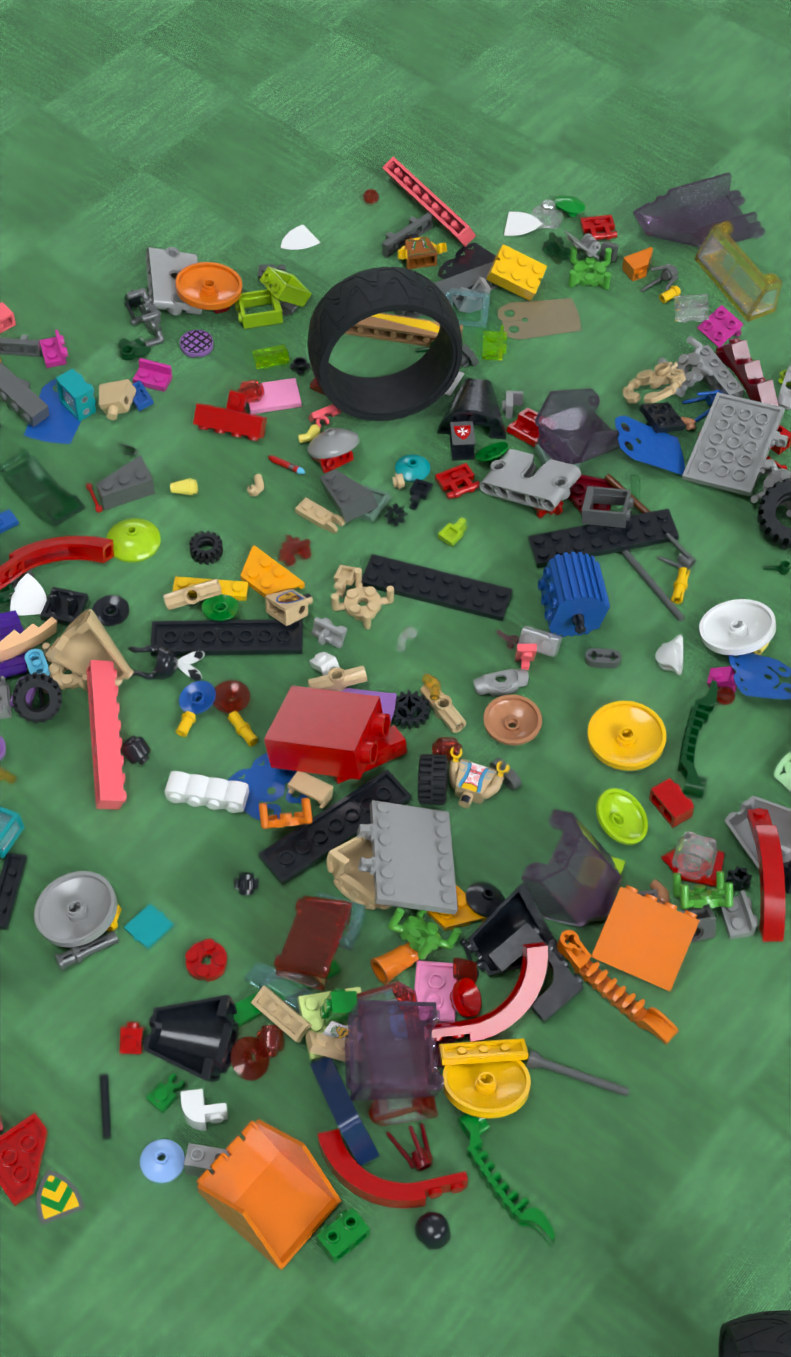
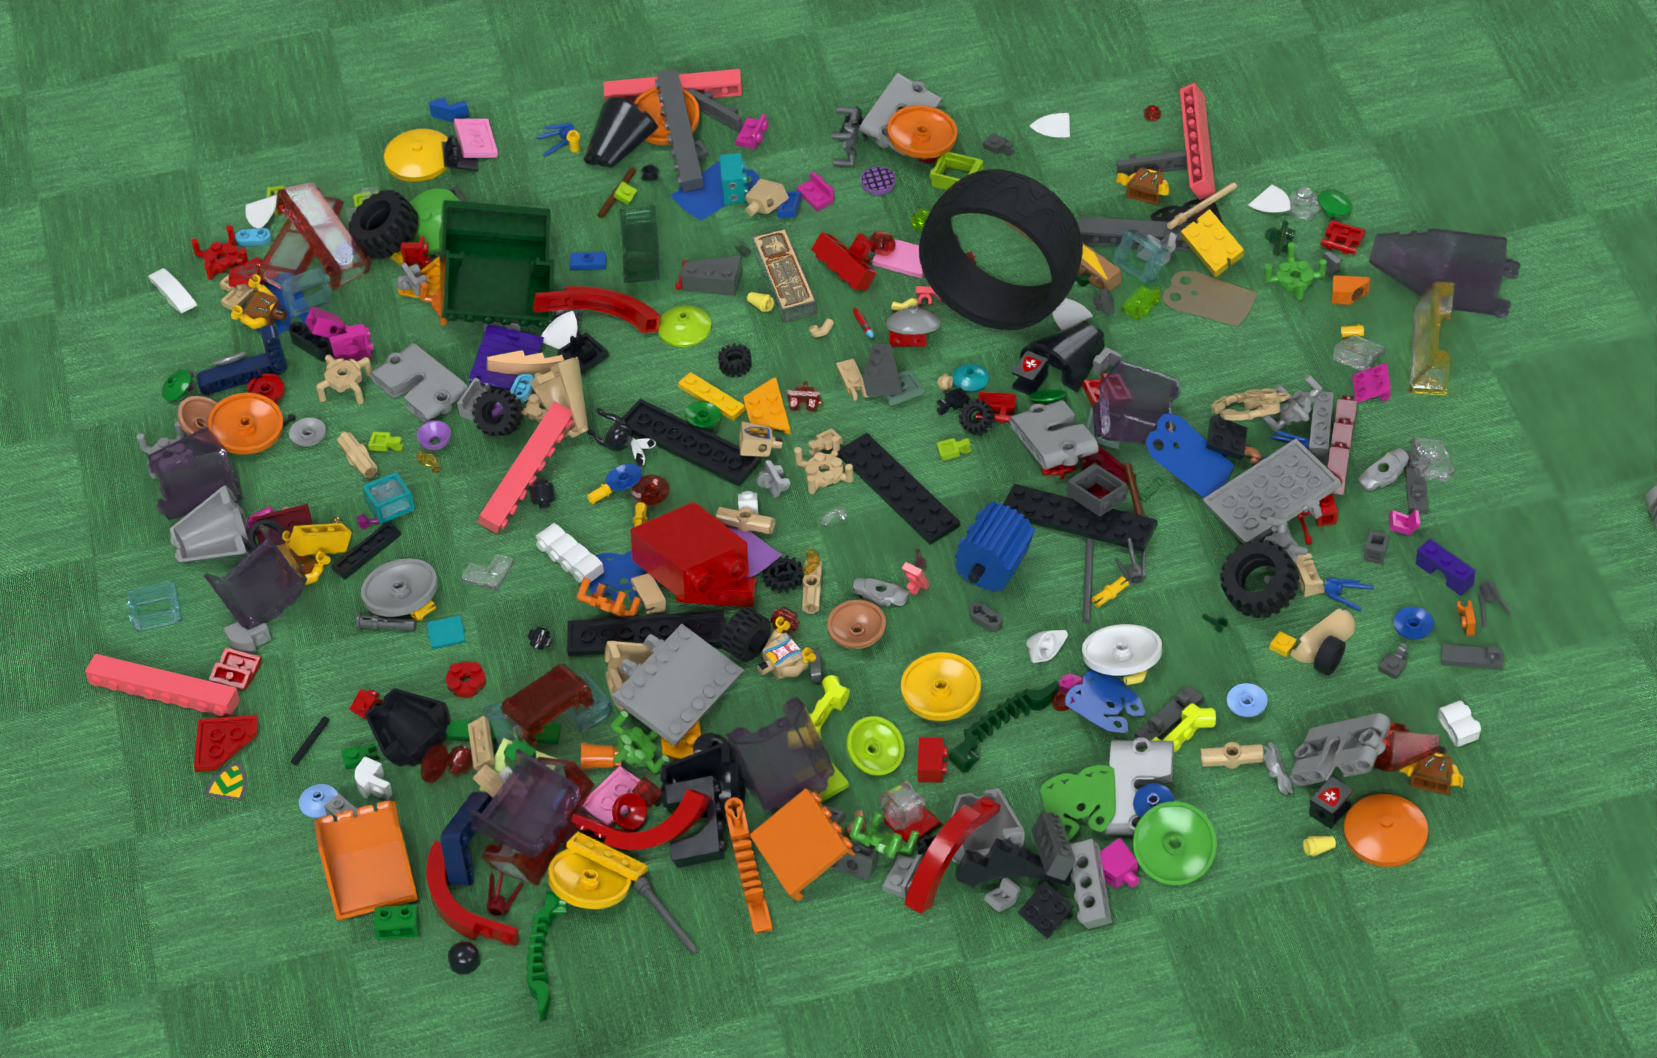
camera: 40 degrees right, 5 degrees down
black dish [92,595,130,626] -> none
dark green plate [118,337,151,360] -> none
tan piece [163,578,222,610] -> none
lime window [260,266,312,307] -> none
black gear [384,503,408,527] -> none
light grey brick [518,625,562,657] -> none
light grey hinge [564,230,601,258] -> none
dark grey plant [640,263,678,292] -> none
none -> clear plate [462,554,514,591]
none -> brick [752,228,818,323]
none -> neon yellow plate [786,675,850,750]
none -> black tyre [958,399,995,435]
none -> tan bar [1167,182,1237,229]

